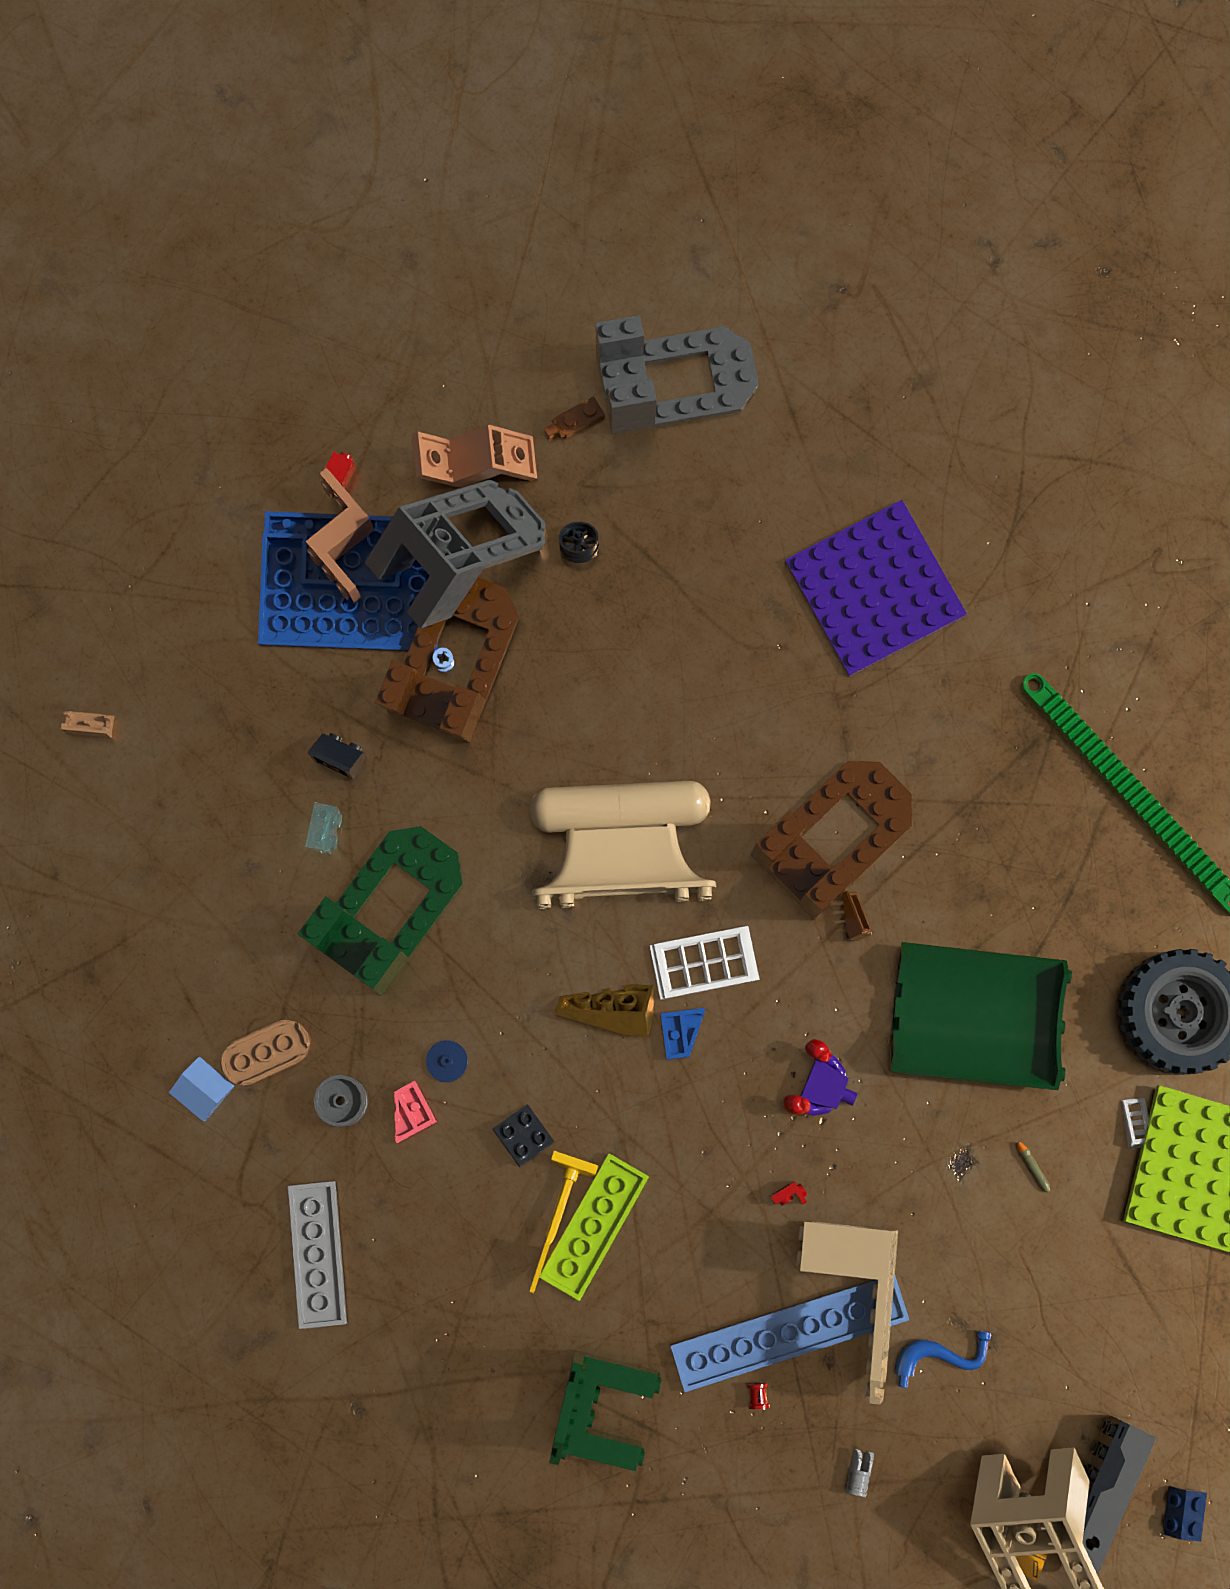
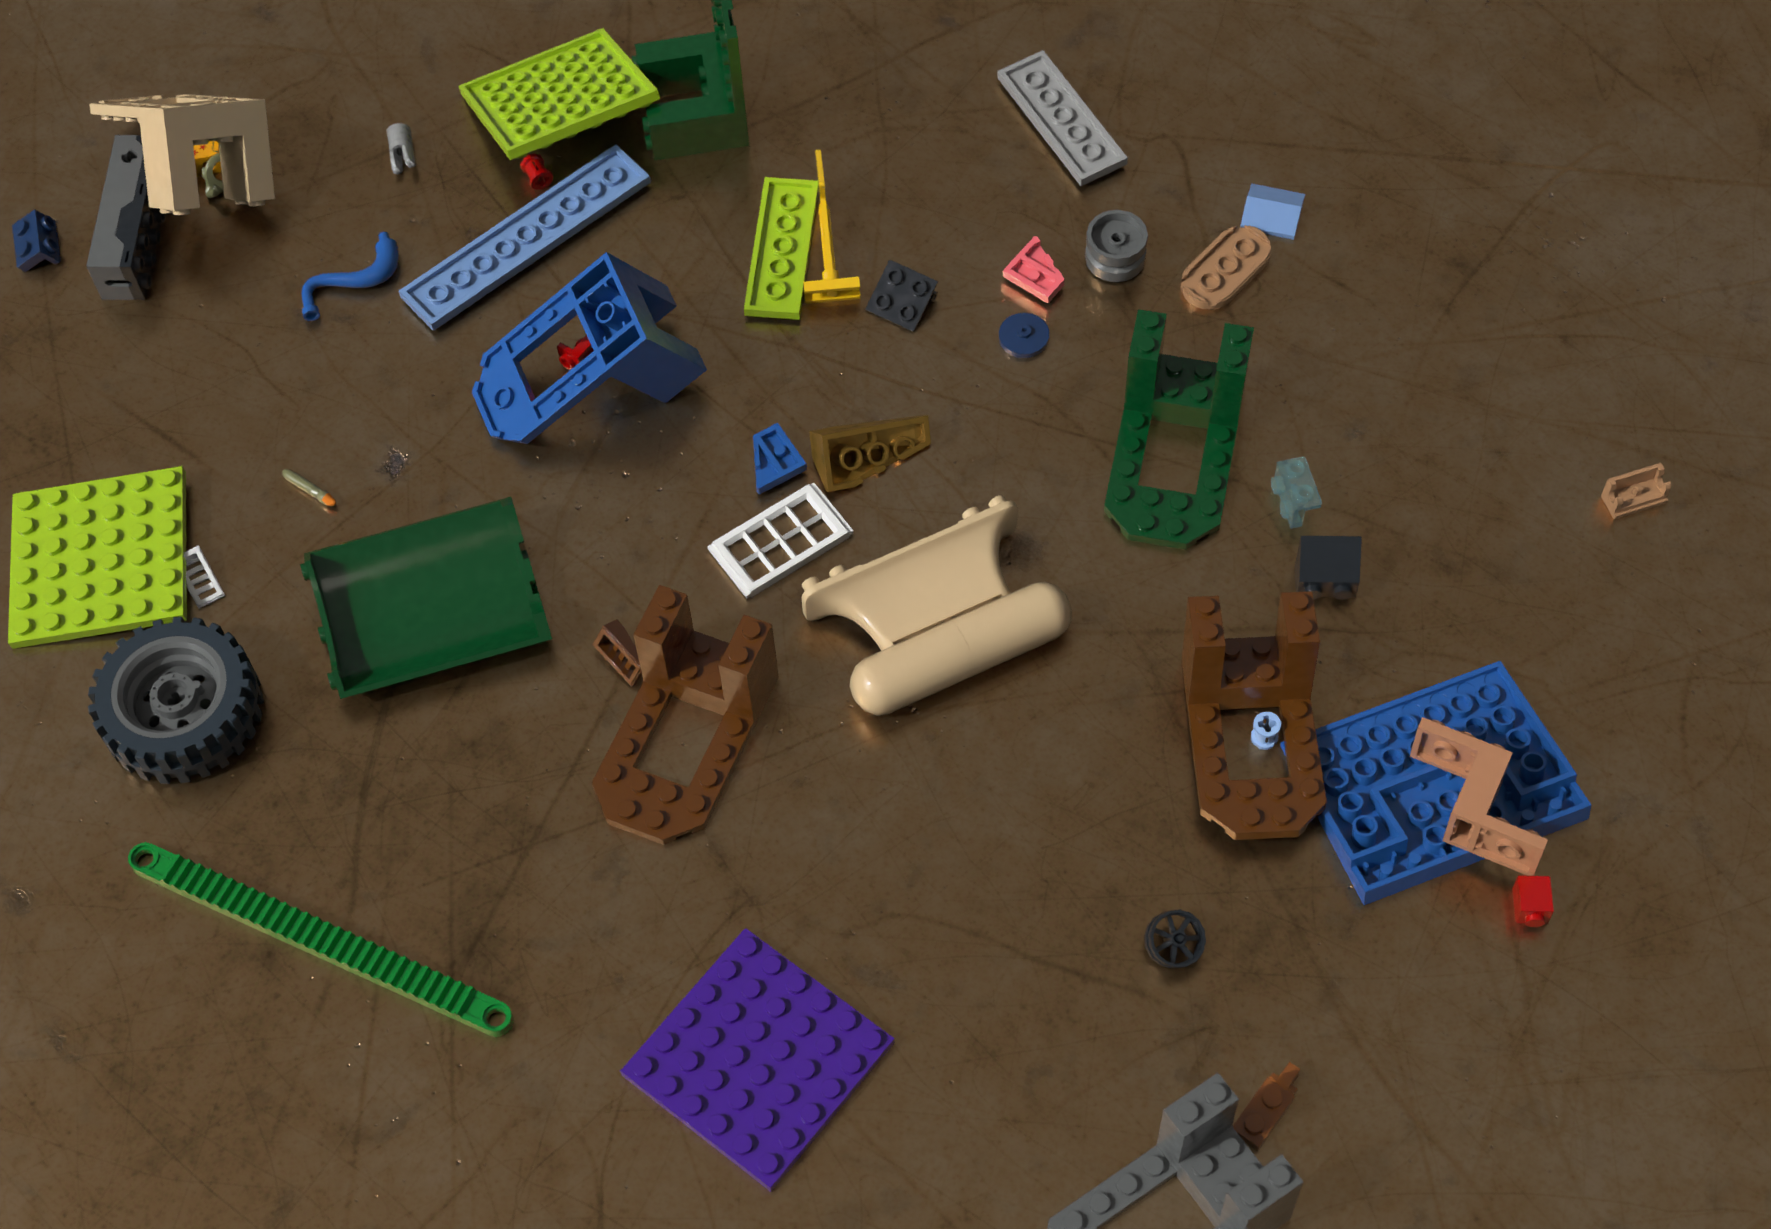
camera: 160 degrees right, 20 degrees down
dark grey bracket [365,480,545,629] -> none
nougat bracket [412,424,537,488] -> none
dark purple torso [783,1039,858,1116] -> none
tan bracket [797,1221,898,1405] -> none
none -> lime plate [459,28,660,160]
none -> blue bracket [472,252,707,444]

